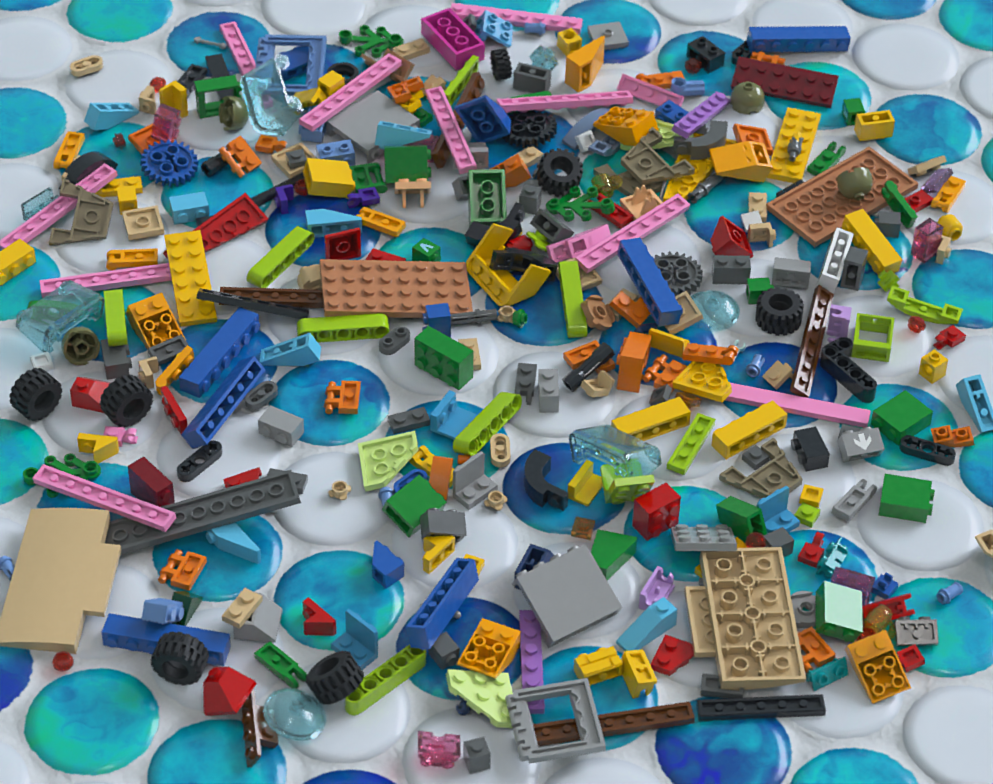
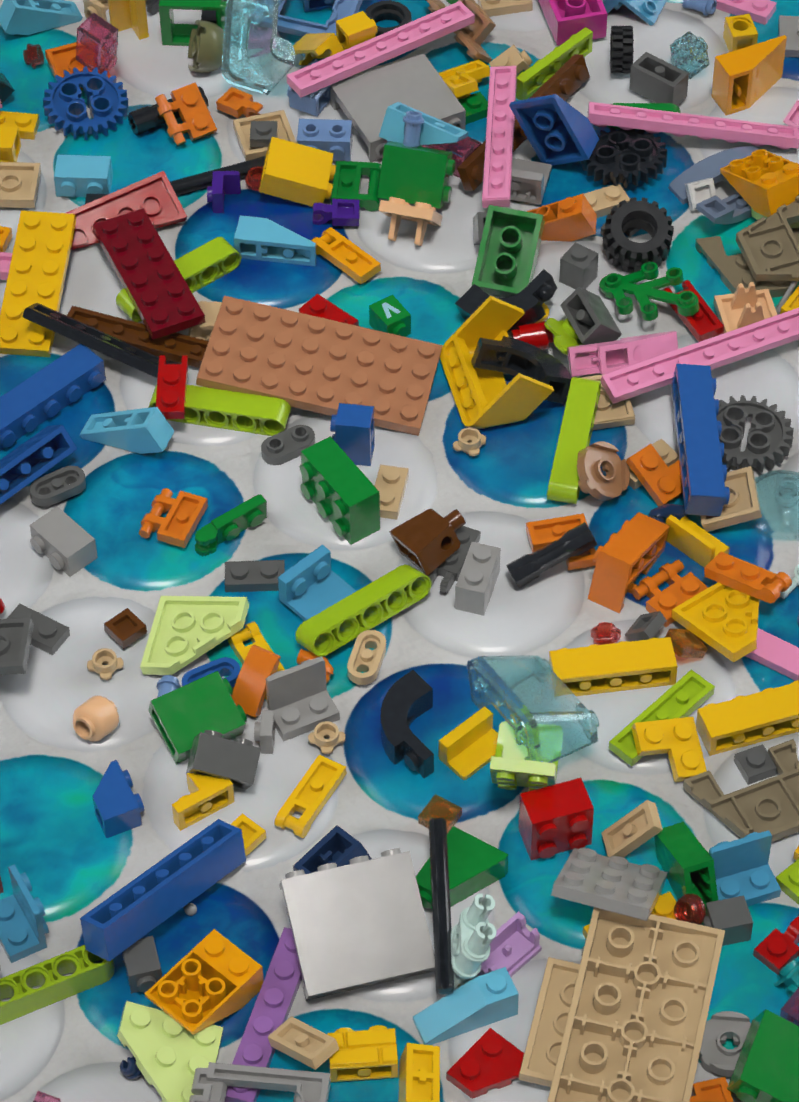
camera: 20 degrees right, 5 degrees up
red slope [324,228,361,260] -> none
orange plate [387,76,424,104] -> none
dark grey pin [451,308,497,325] -> none
green plate [512,309,528,328] -> none
tan bracket [580,370,615,398] -> none
clear yellow piece [591,173,623,198] -> none
none -> light nougat head [73,696,119,742]
none -> dark red plate [93,208,205,340]
none -> reddish brown plate [104,608,147,649]
none -> red hinge [155,355,188,419]
none -> green hinge [195,494,267,557]
none -> light grey plate [254,710,275,754]
none -> tan plate [268,1016,339,1070]
none -> yellow plate [274,755,347,838]
none -> reddish brown torso [389,509,466,576]
none -> medium blue pin [403,111,424,147]
none -> black axle [429,818,454,994]
none -> light aqua pin [450,893,497,990]
none -> clear red plate [591,622,621,645]
none -> tan plate [602,800,663,858]
none -> yellow plate [631,717,707,782]

